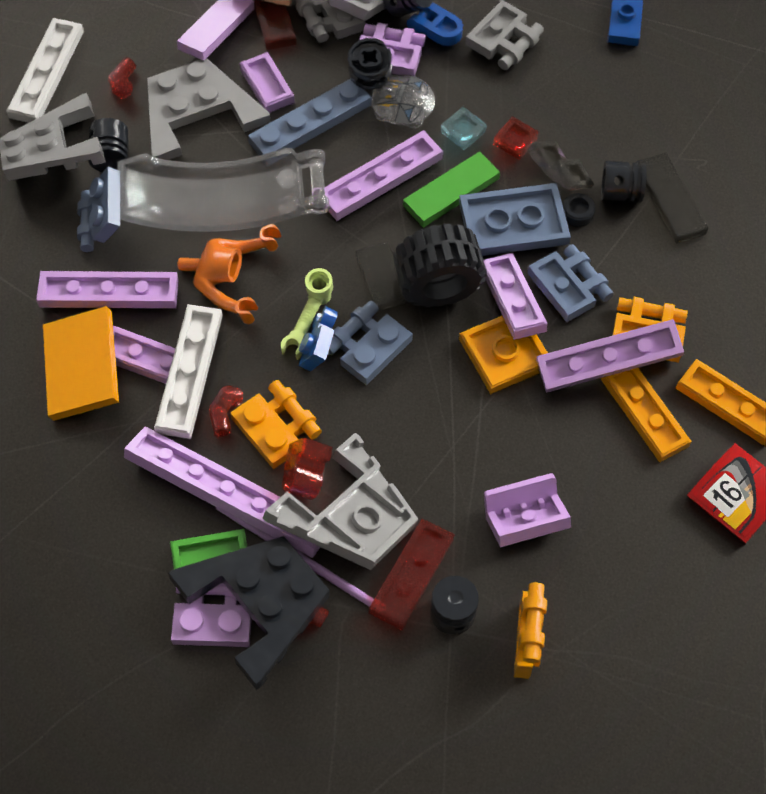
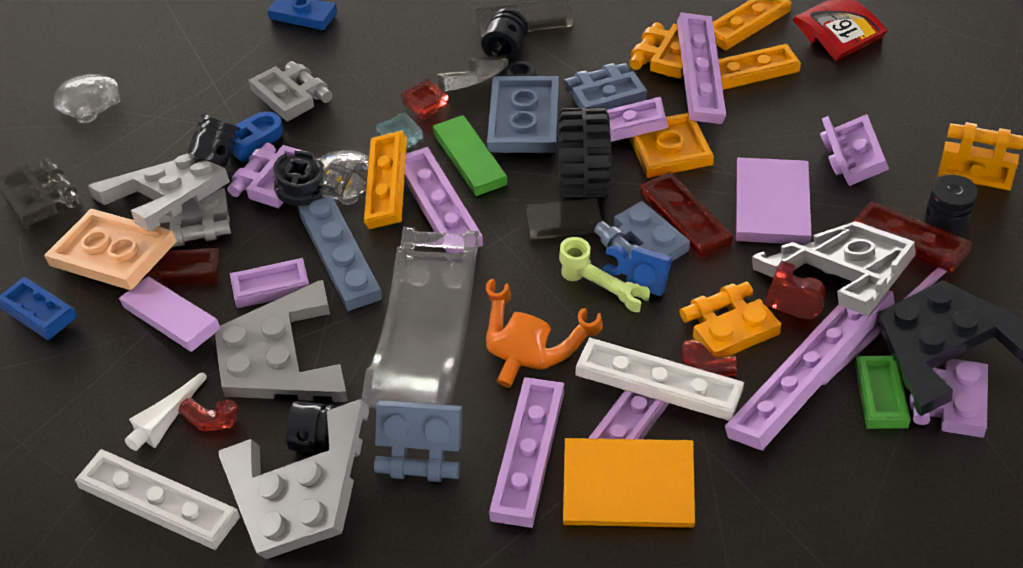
camera: 75 degrees left, 15 degrees down
none -> white piece [125,373,207,451]
none -> light orange tile [364,130,407,229]
none -> clear red tile [641,172,733,258]
none -> lavender tile [736,157,812,245]

